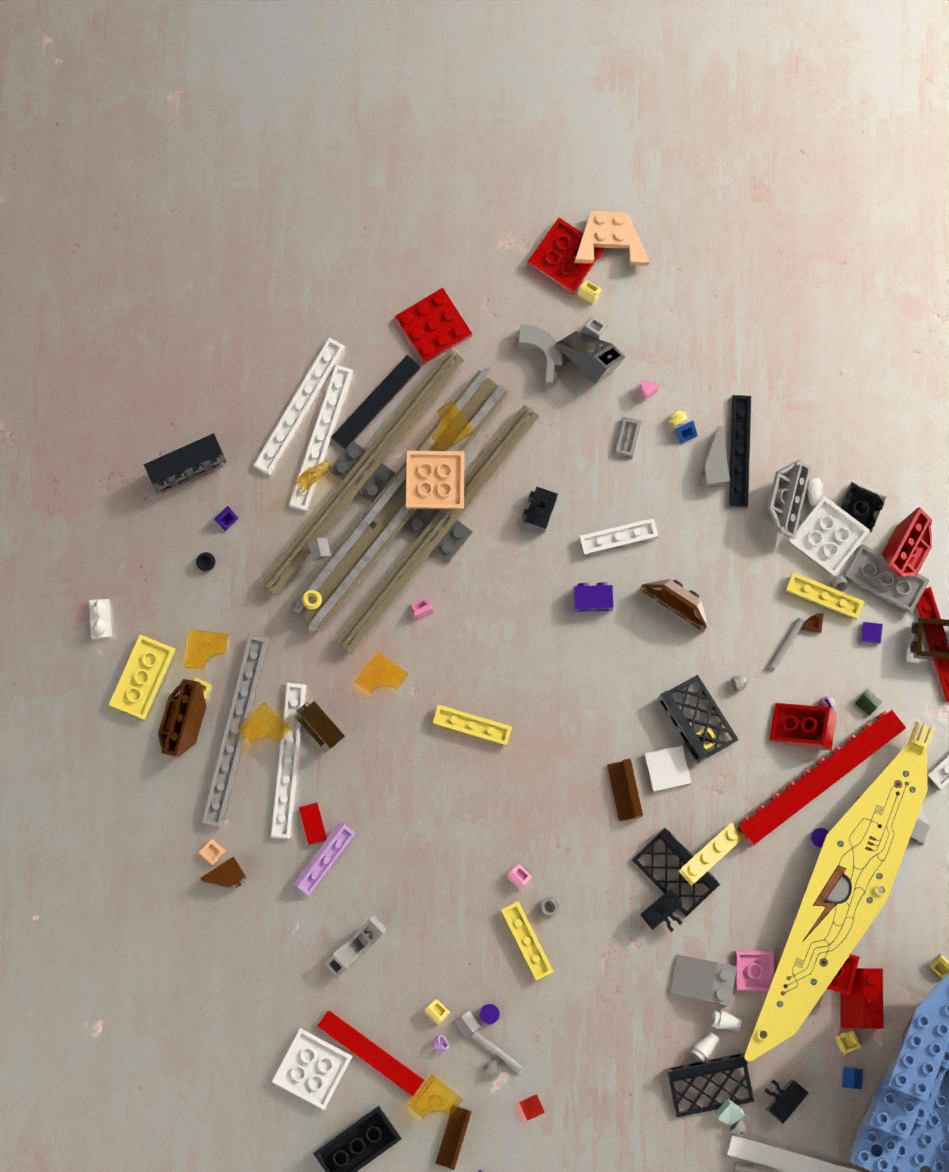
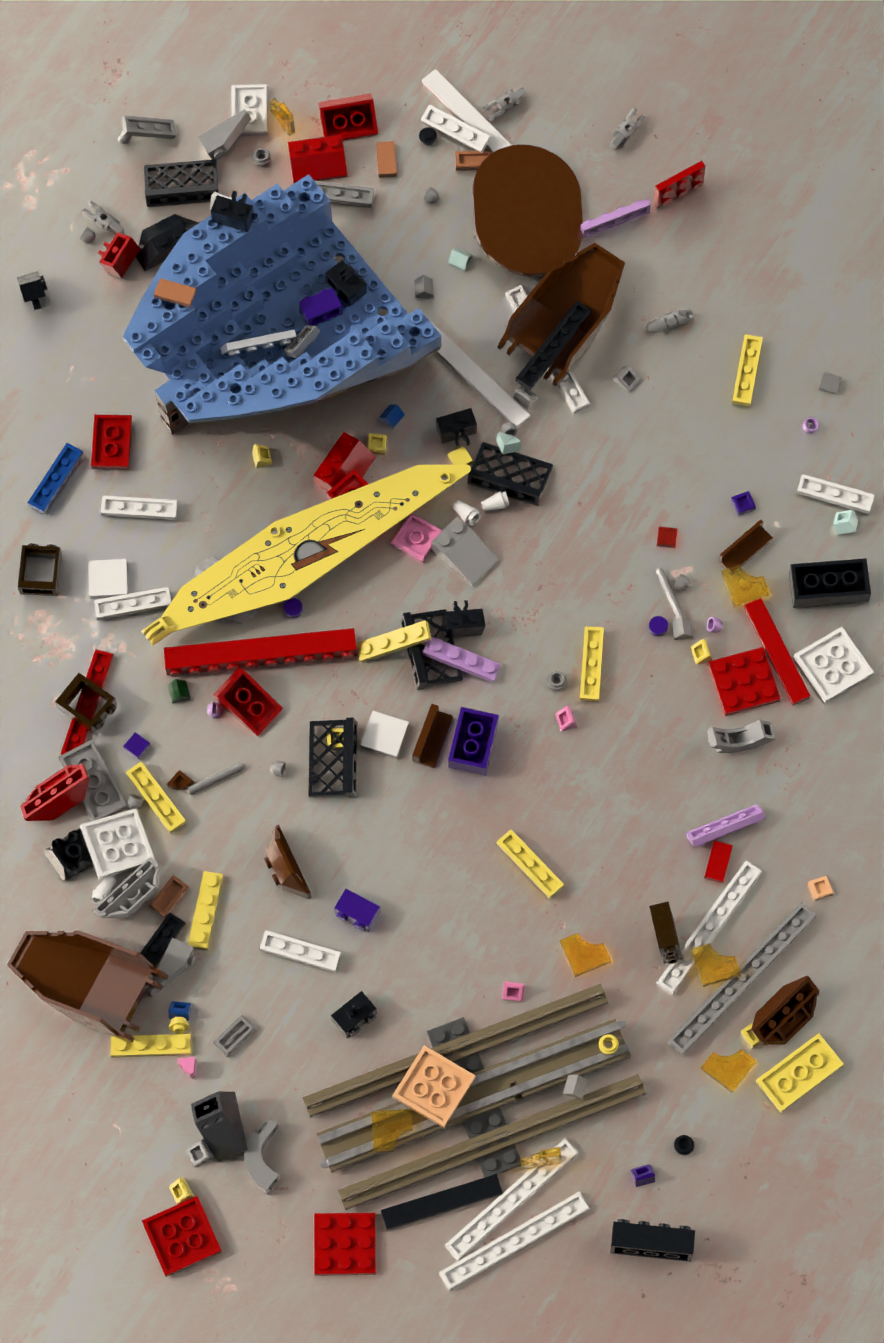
camera: 145 degrees left, 10 degrees down
white tile [89,599,111,639] -> none
reddish brown slope [200,857,247,889] -> none
light nougat wing [574,211,649,266] -> none
none -> reddish brown windscreen [7,931,169,1043]
none -> light yellow plate [111,1034,191,1057]
none -> nougat tile [149,875,189,918]
none -> light yellow plate [188,871,223,951]
none -> lavender plate [422,636,501,683]
none -> light yellow tile [447,446,473,465]
none -> dark purple brick [448,707,499,776]
none -> red plate [708,647,781,716]

